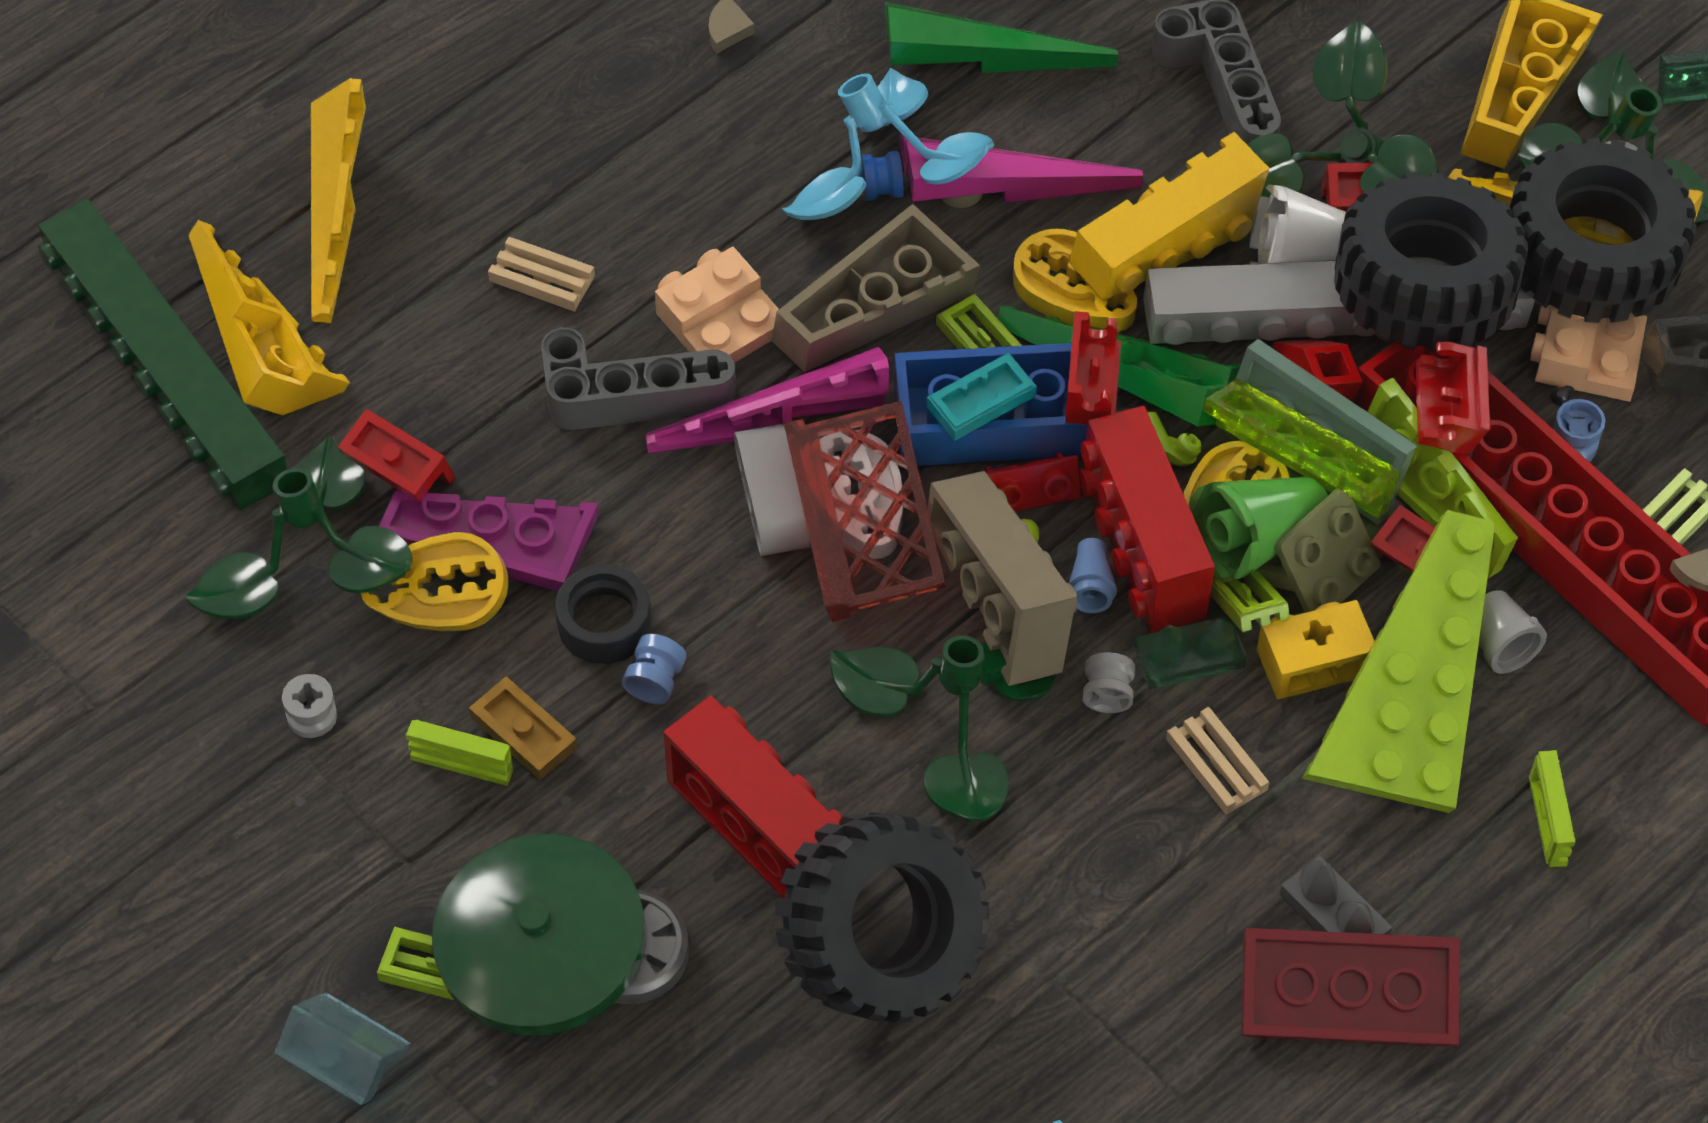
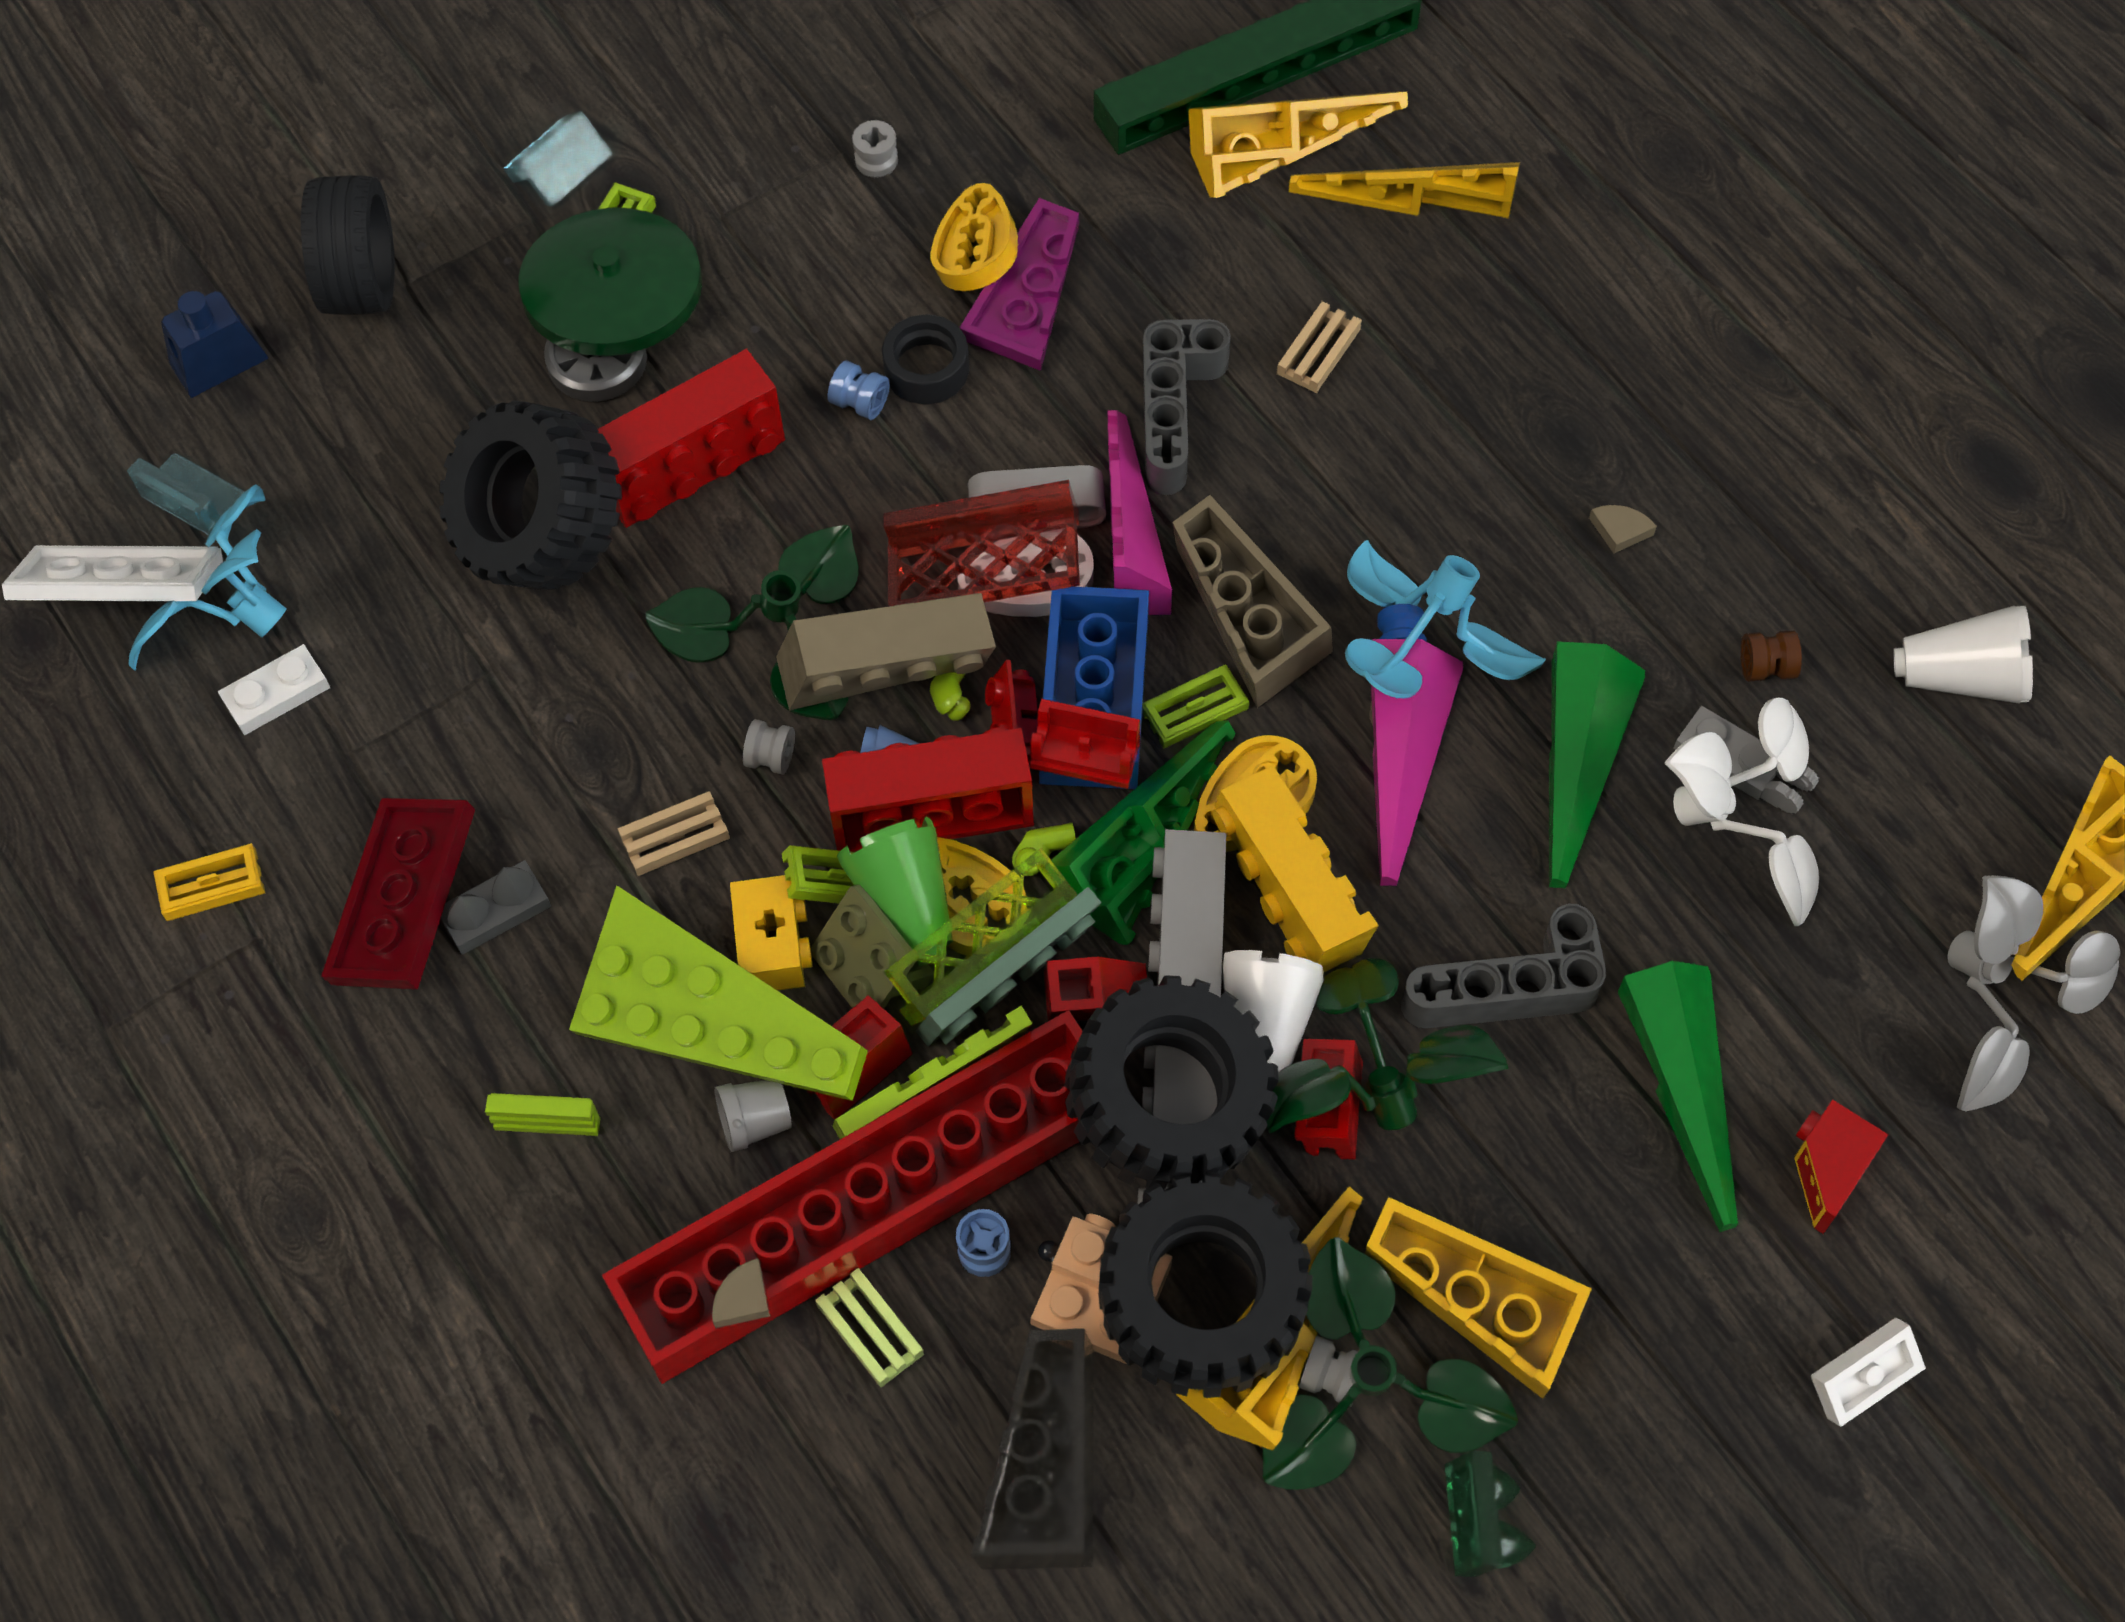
camera: 100 degrees right, 5 degrees up
dark green plant [185,436,413,619] -> none
red panel [337,409,456,502] -> none
lime tile [406,720,513,786] -> none
pearl gold plate [469,676,578,780] -> none
light nougat plate [655,246,779,363] -> none
teal plate [926,352,1037,441] -> none
clear green tile [1134,616,1247,689] -> none
red hinge [1415,342,1490,455] -> none

